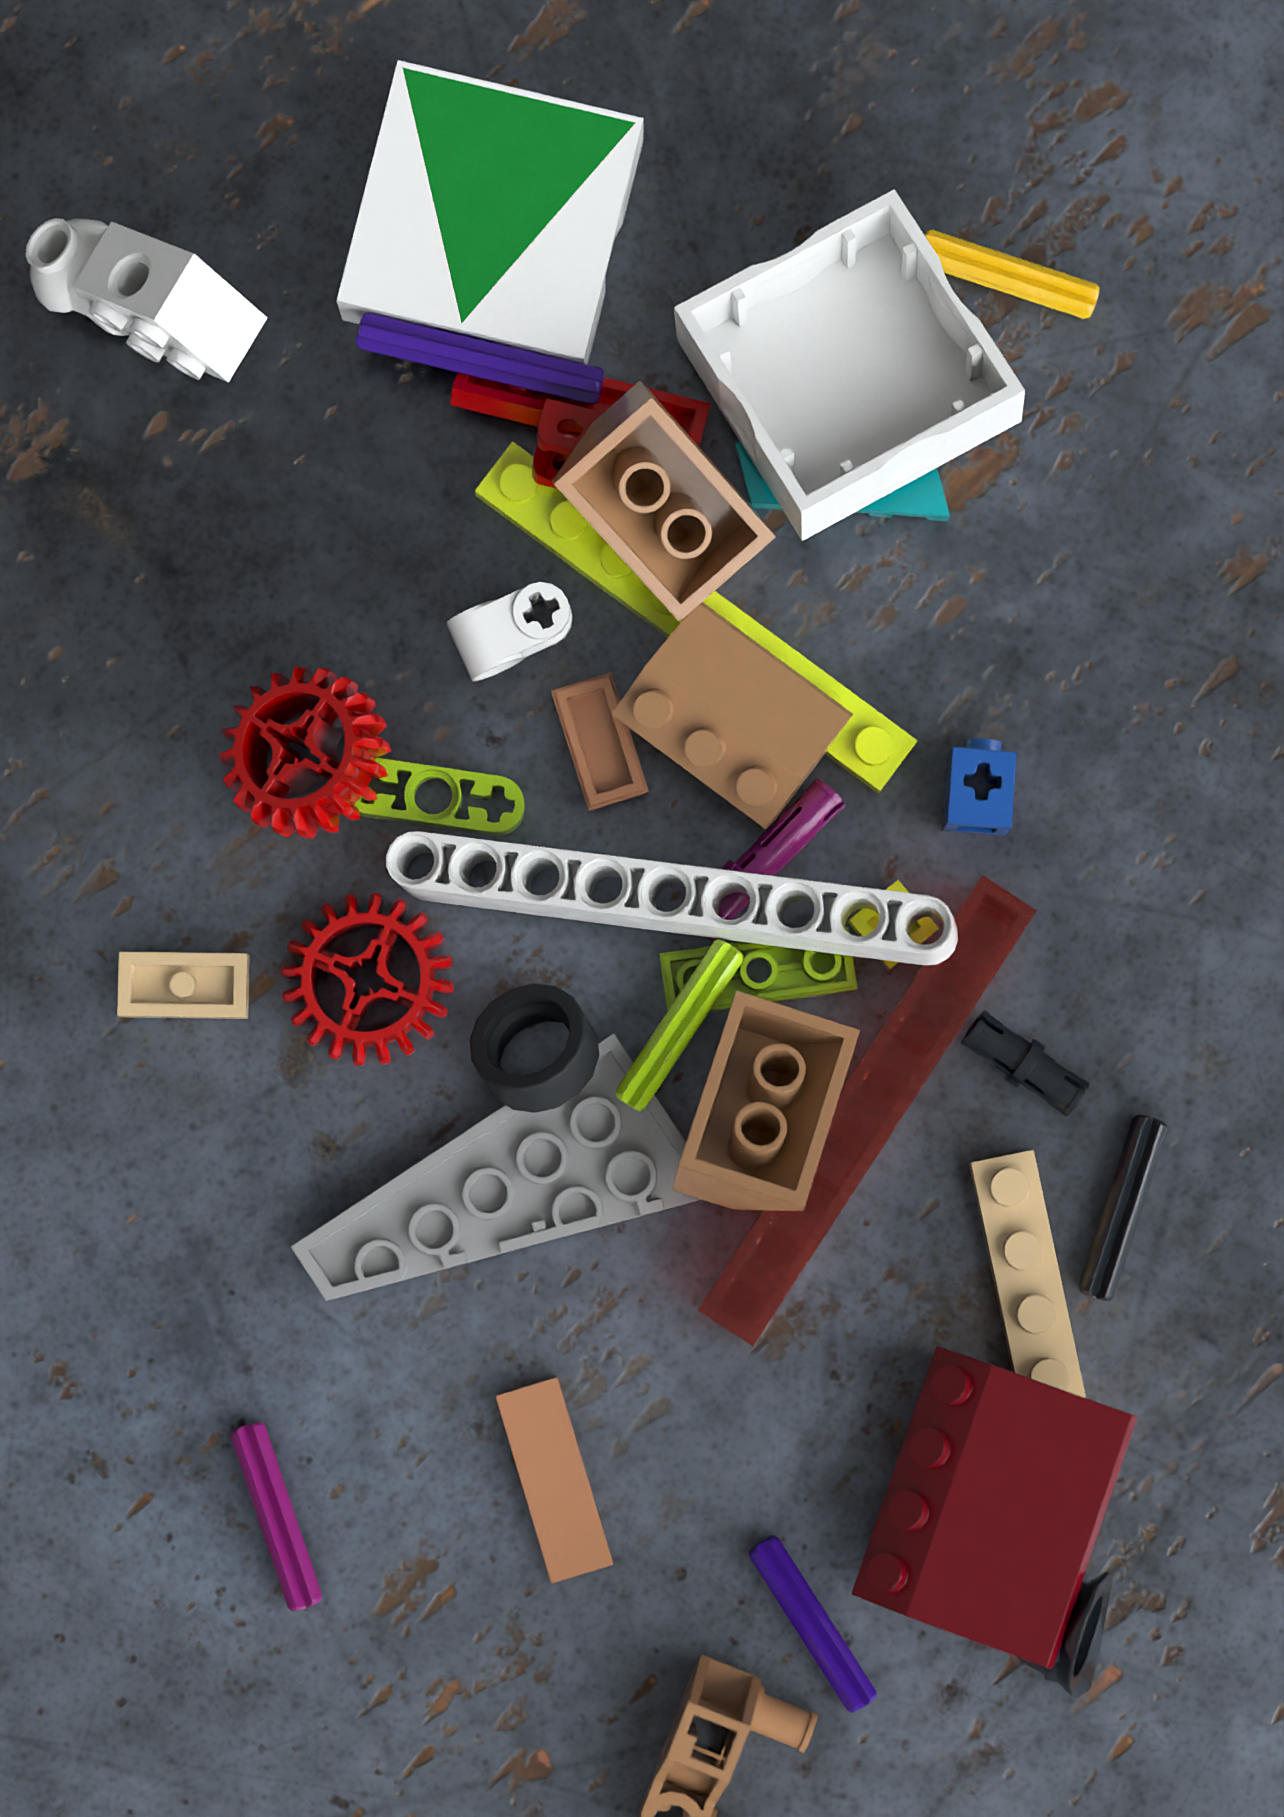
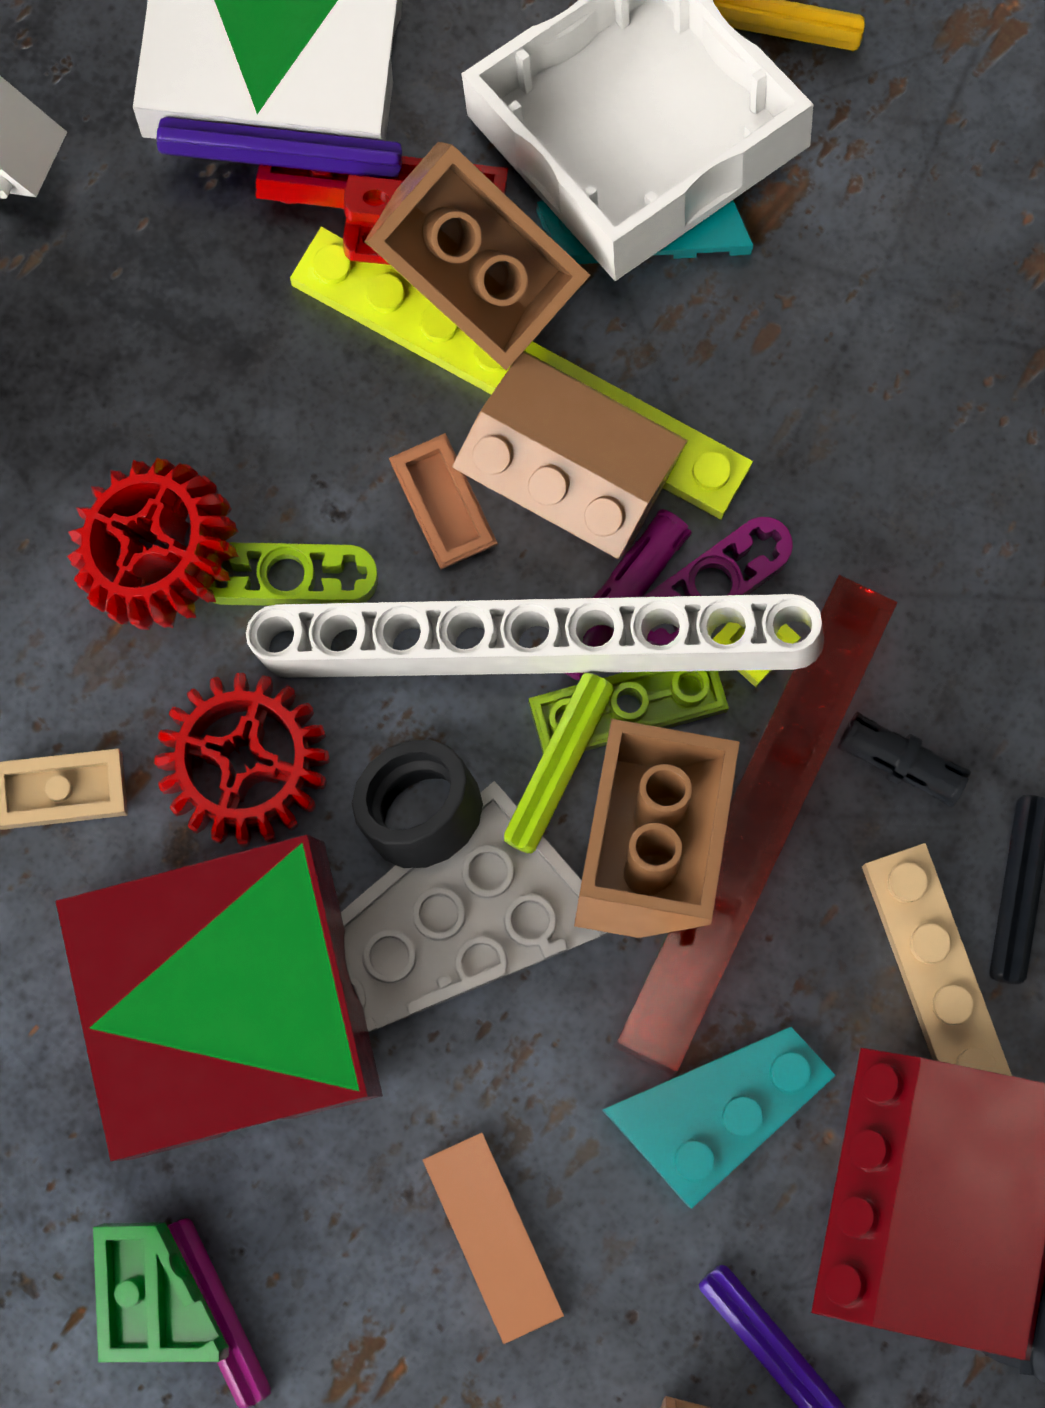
camera: 10 degrees left, 5 degrees down
white piece [446,582,573,682] -> none
blue brick [942,738,1017,836] -> none
none -> tile [55,834,383,1161]
none -> wing [93,1222,229,1362]
none -> teal wing [602,1027,836,1209]
none -> magenta beam [644,517,793,646]

